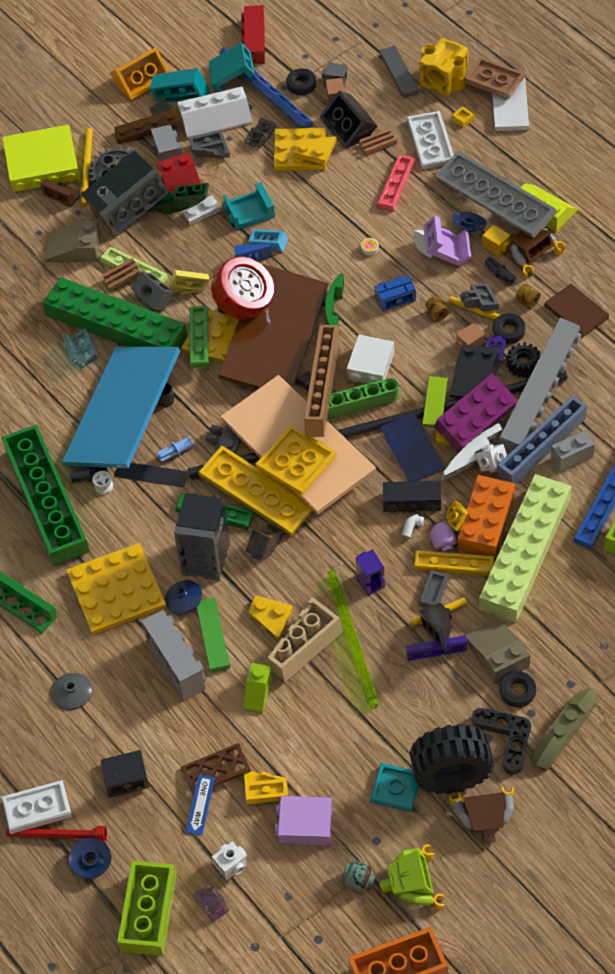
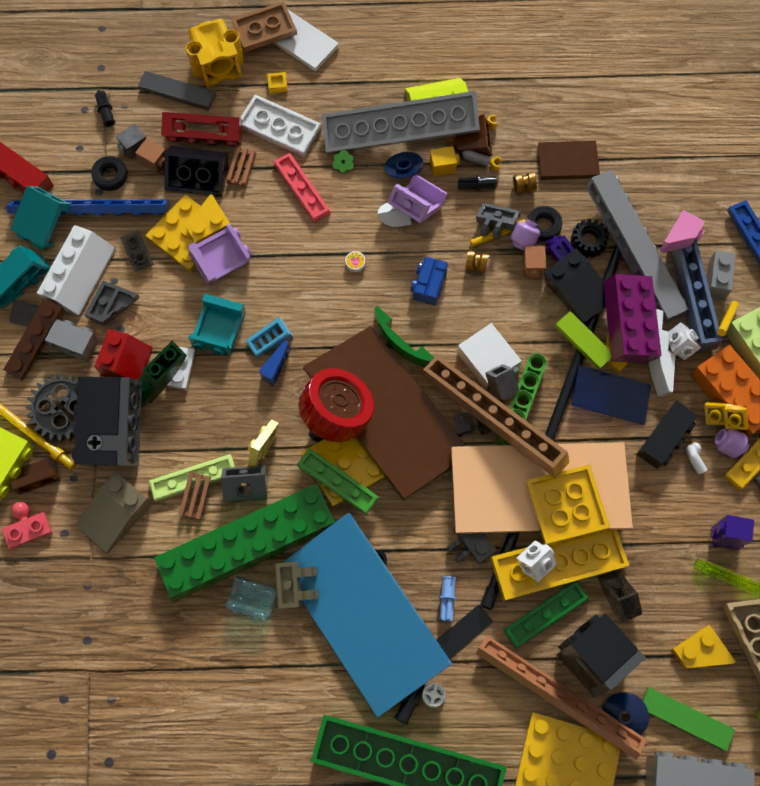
camera: 55 degrees left, 15 degrees up
none -> coral plate [2,502,53,549]
none -> black axle [95,90,116,127]
none -> red brick [161,112,243,146]
none -> lavender panel [187,224,251,285]
none -> dark tan plate [275,562,319,609]
none -> bright green plant [333,150,354,173]
none -> nougat plate [475,635,647,760]
none -> flat silver brick [485,364,520,400]
none -> lavender head [510,219,540,250]
none -> white brick [516,541,557,582]
none -> bright pink slope [660,210,705,253]
none -> yellow bar [717,301,739,336]

